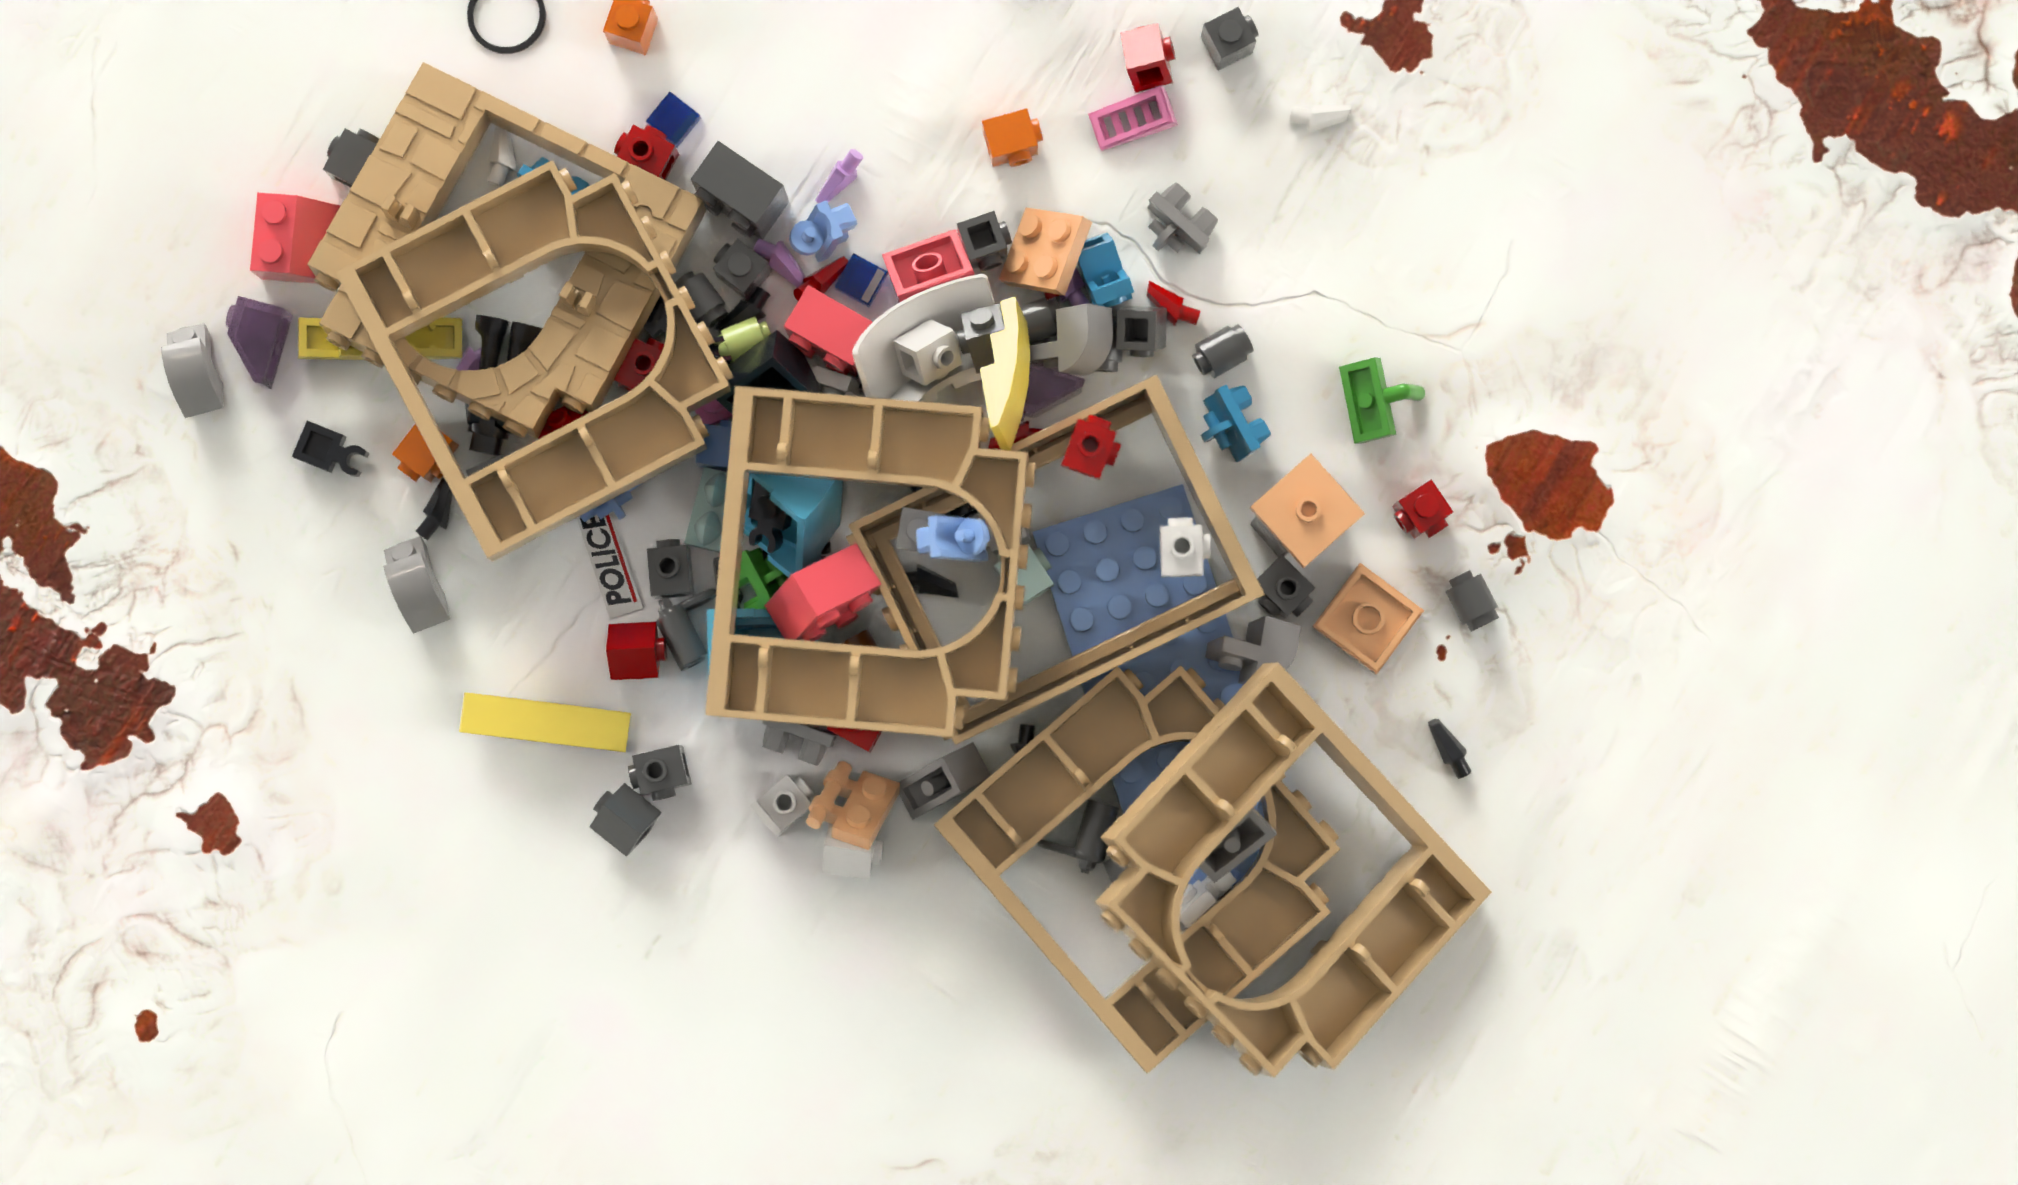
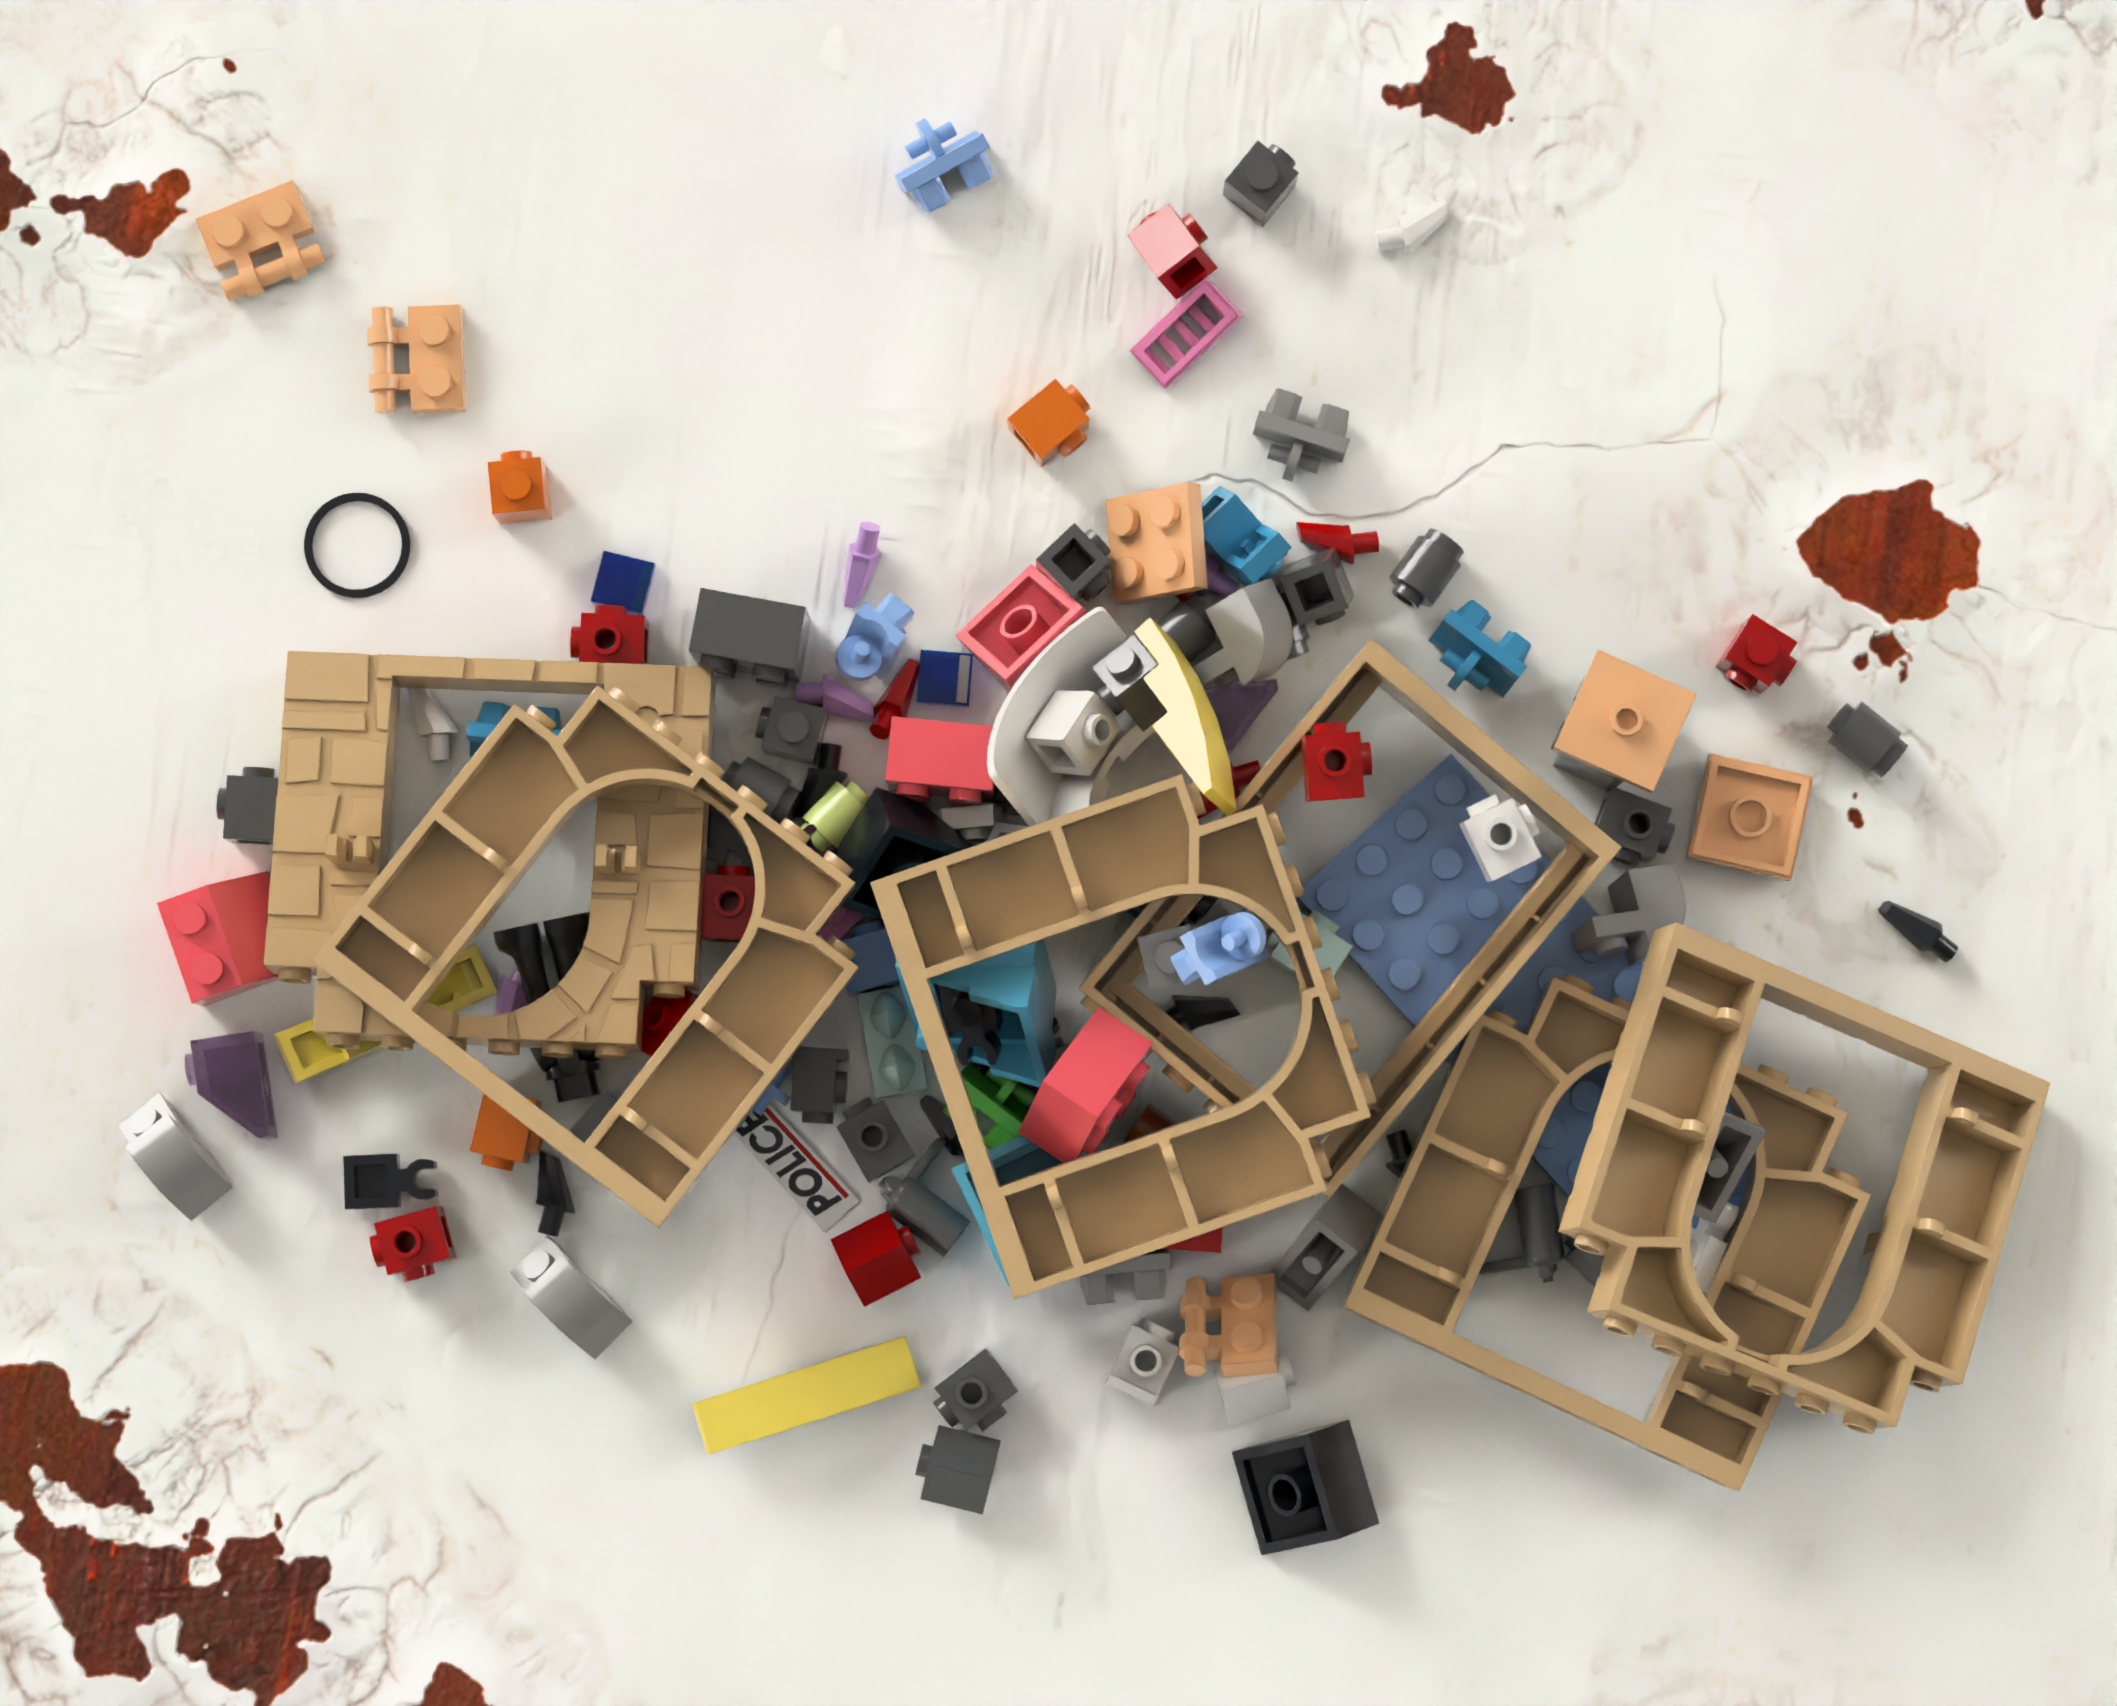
camera: 25 degrees left, 0 degrees up
bright green plate [1339,357,1425,444] -> none
none -> red brick [369,1206,457,1282]
none -> dark grey brick [790,1046,850,1124]
none -> black slope [1232,1420,1380,1555]

